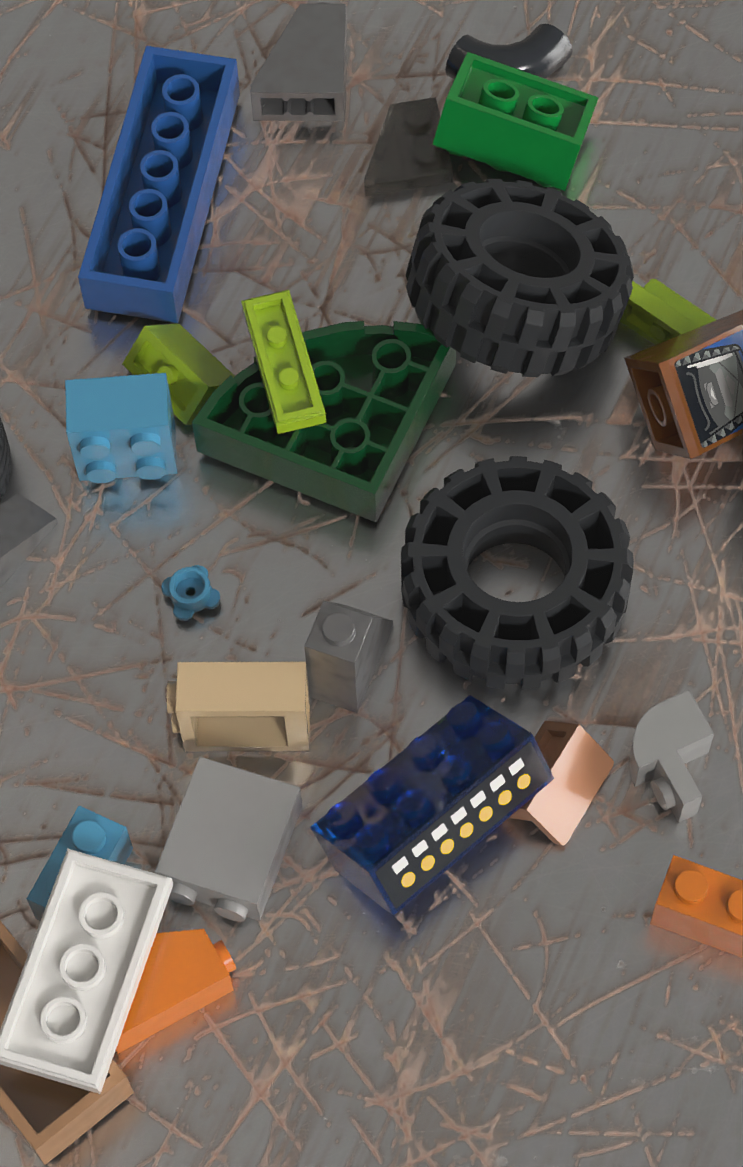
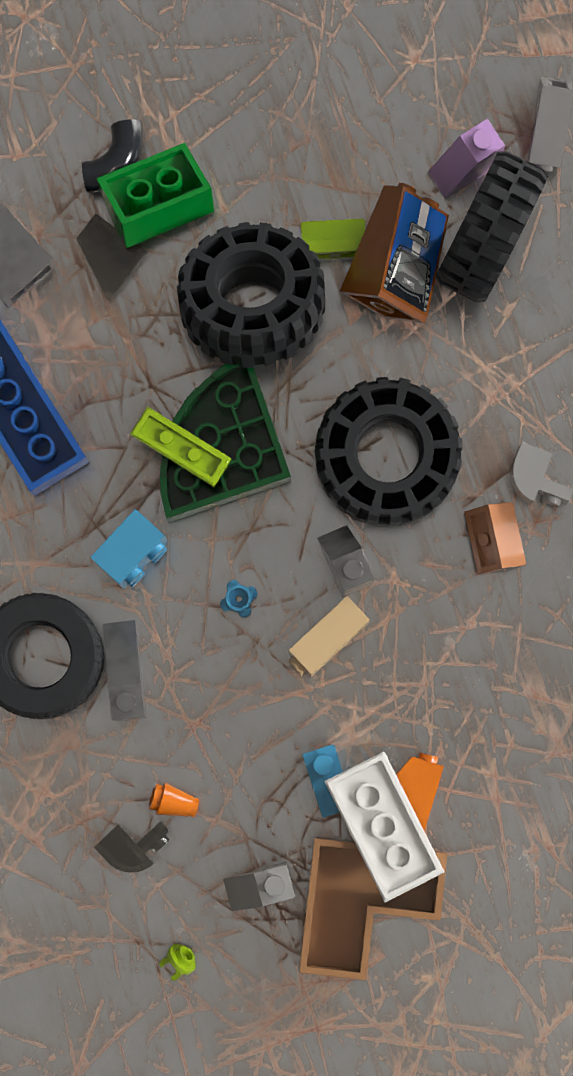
camera: 45 degrees left, 20 degrees up
lime panel [122,323,235,425] -> none
light grey brick [155,756,302,922] -> none
clear blue brick [310,695,554,916] -> none

